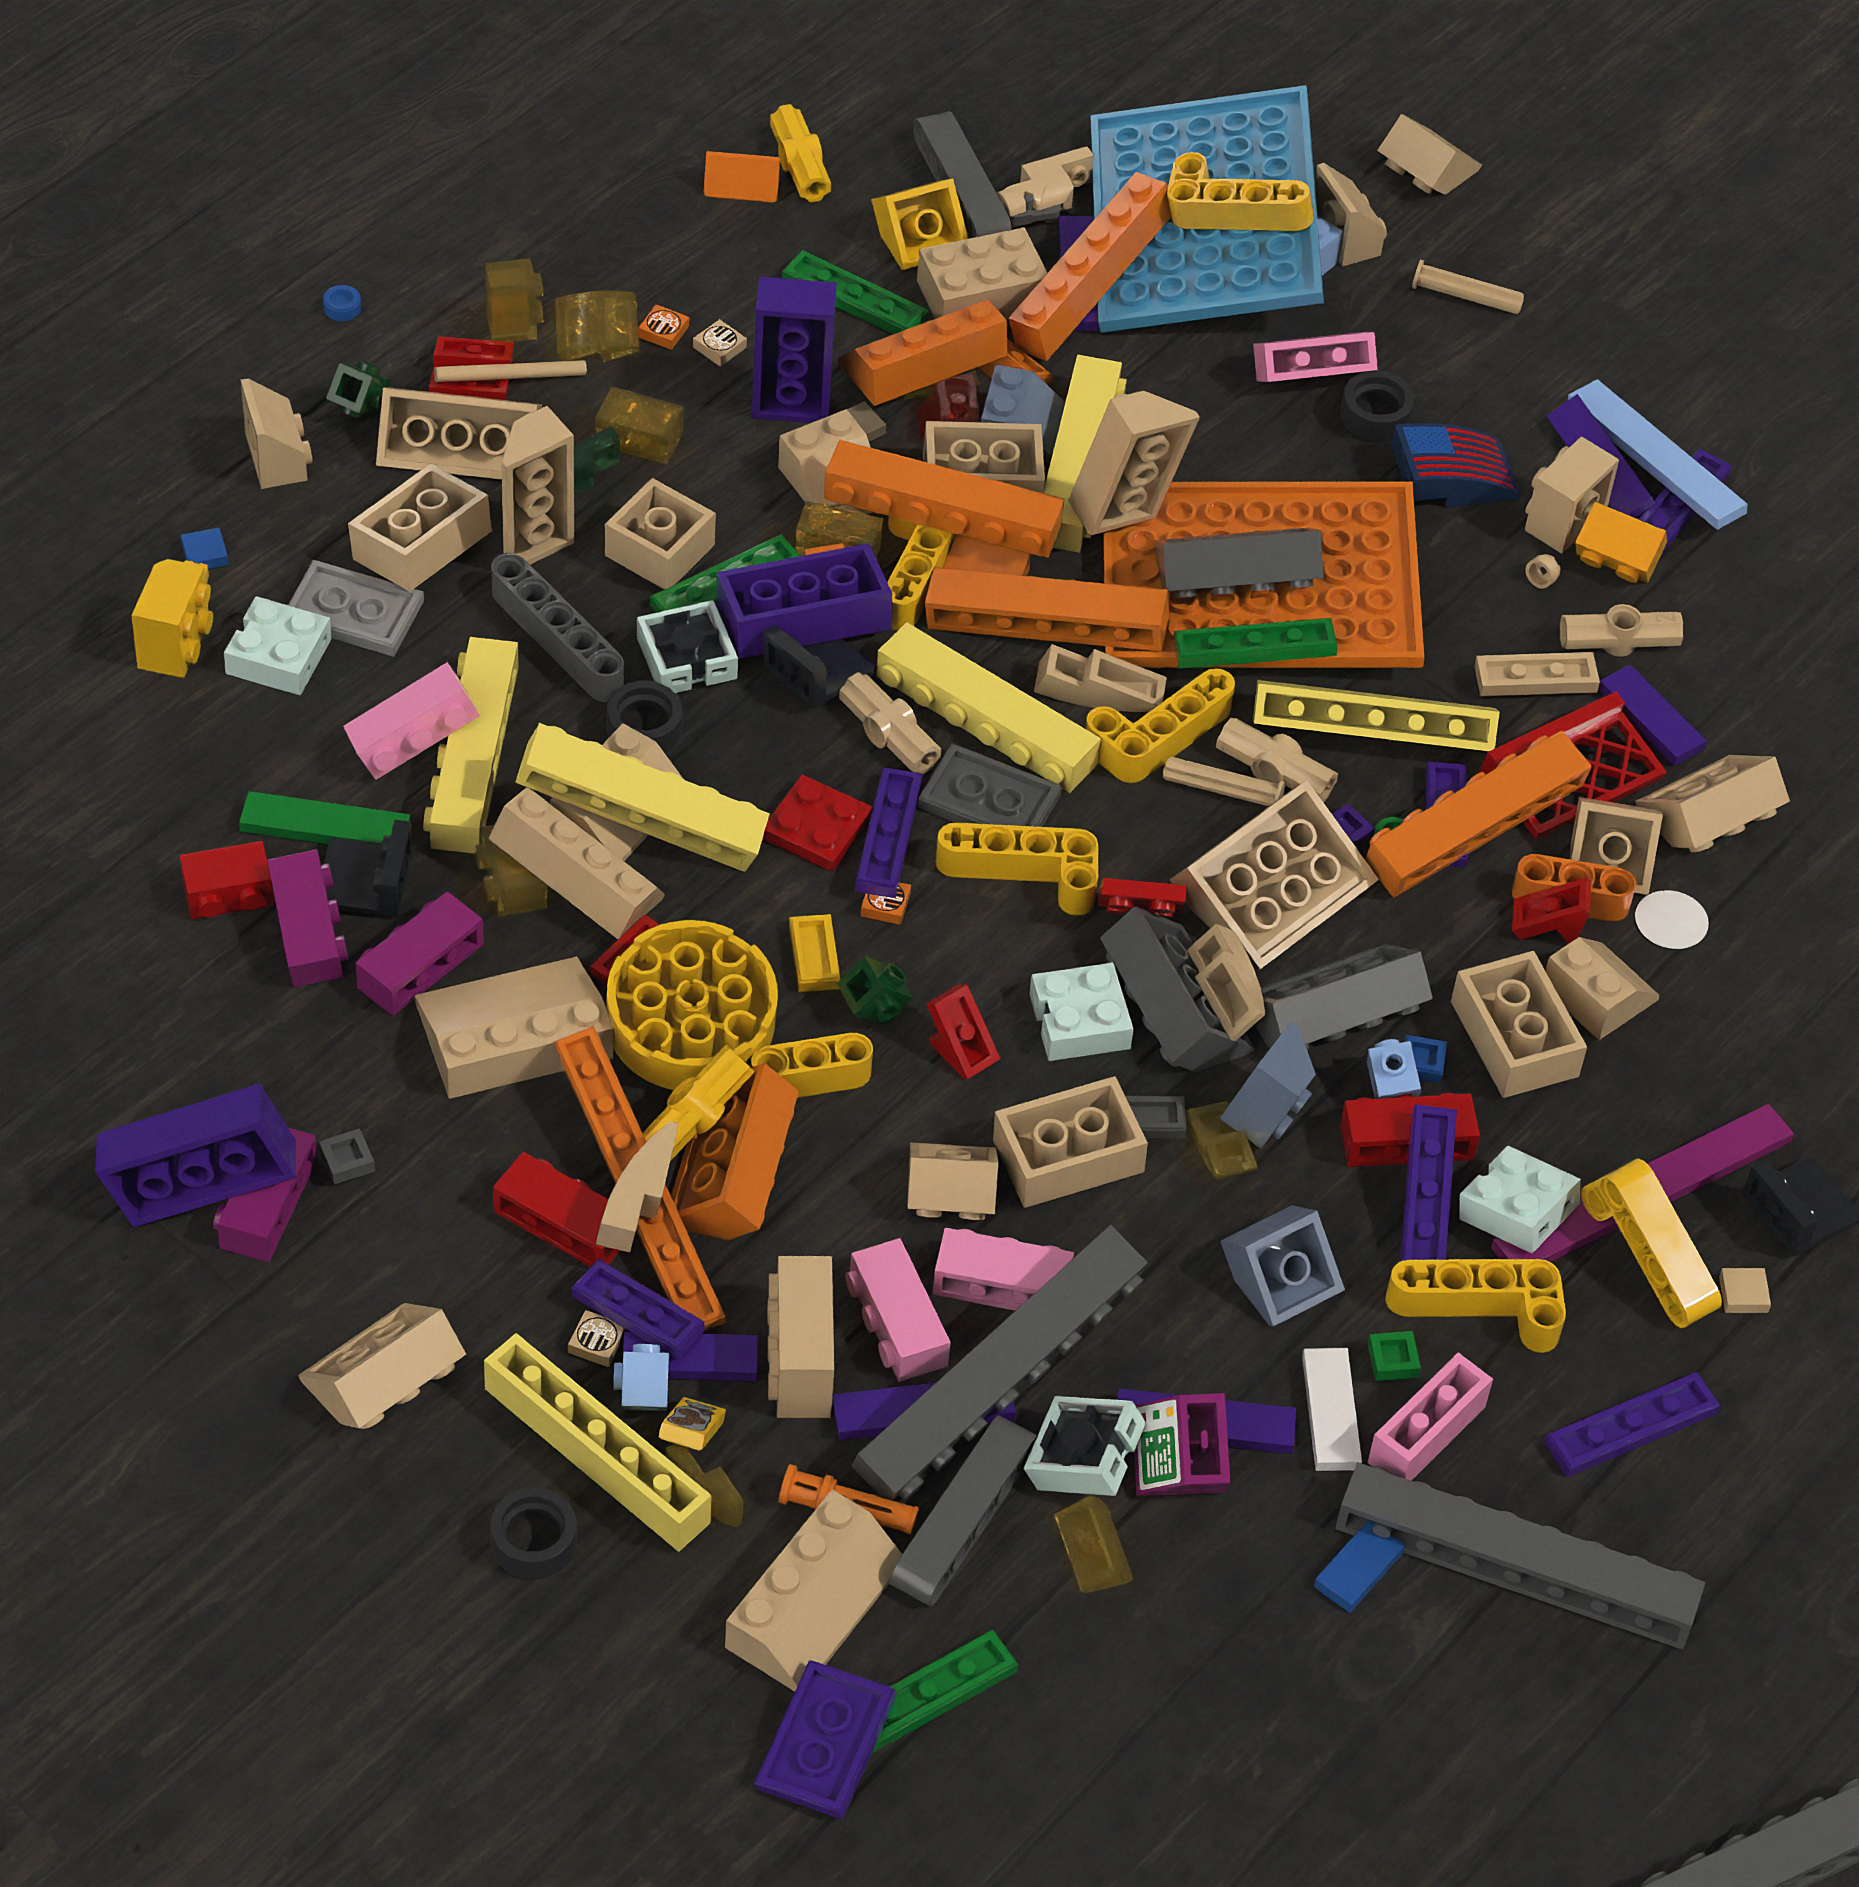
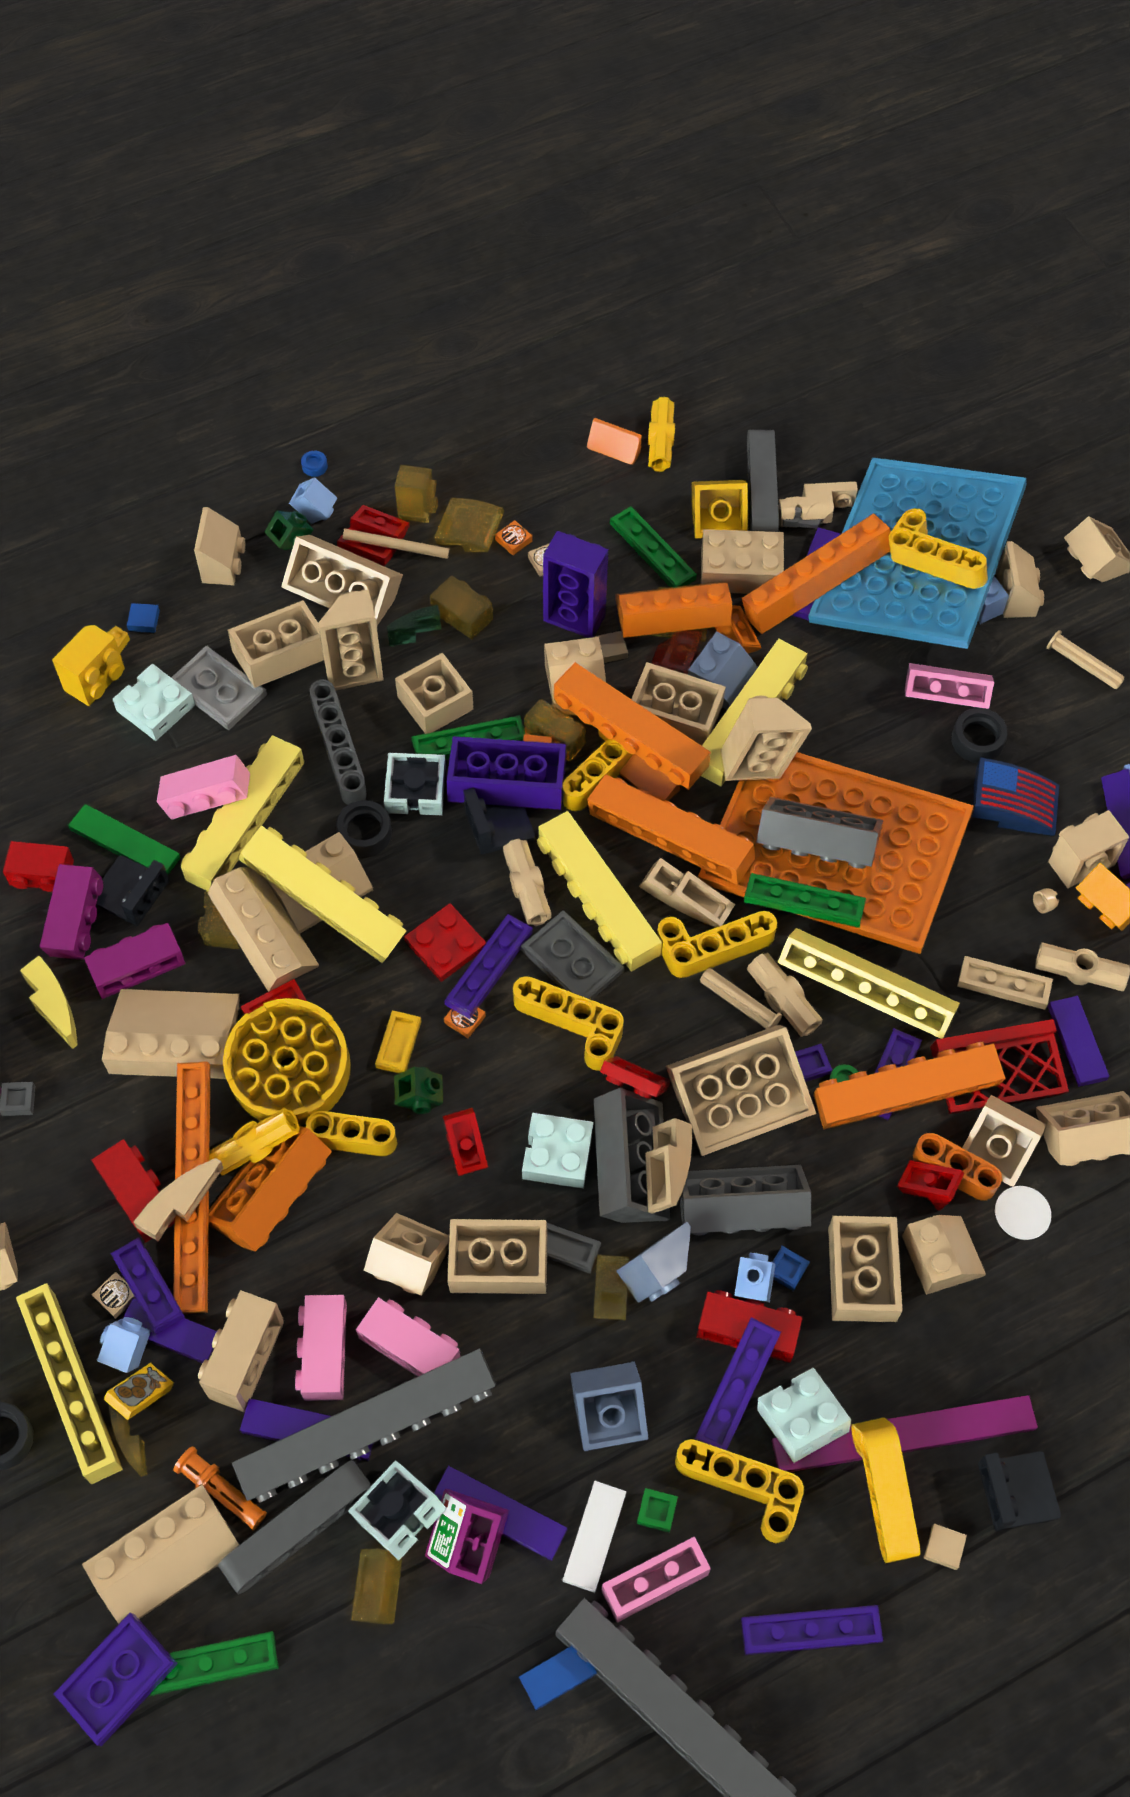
camera: 25 degrees right, 10 degrees up
none -> light yellow slope [20,956,77,1049]
none -> light blue brick [289,477,337,524]

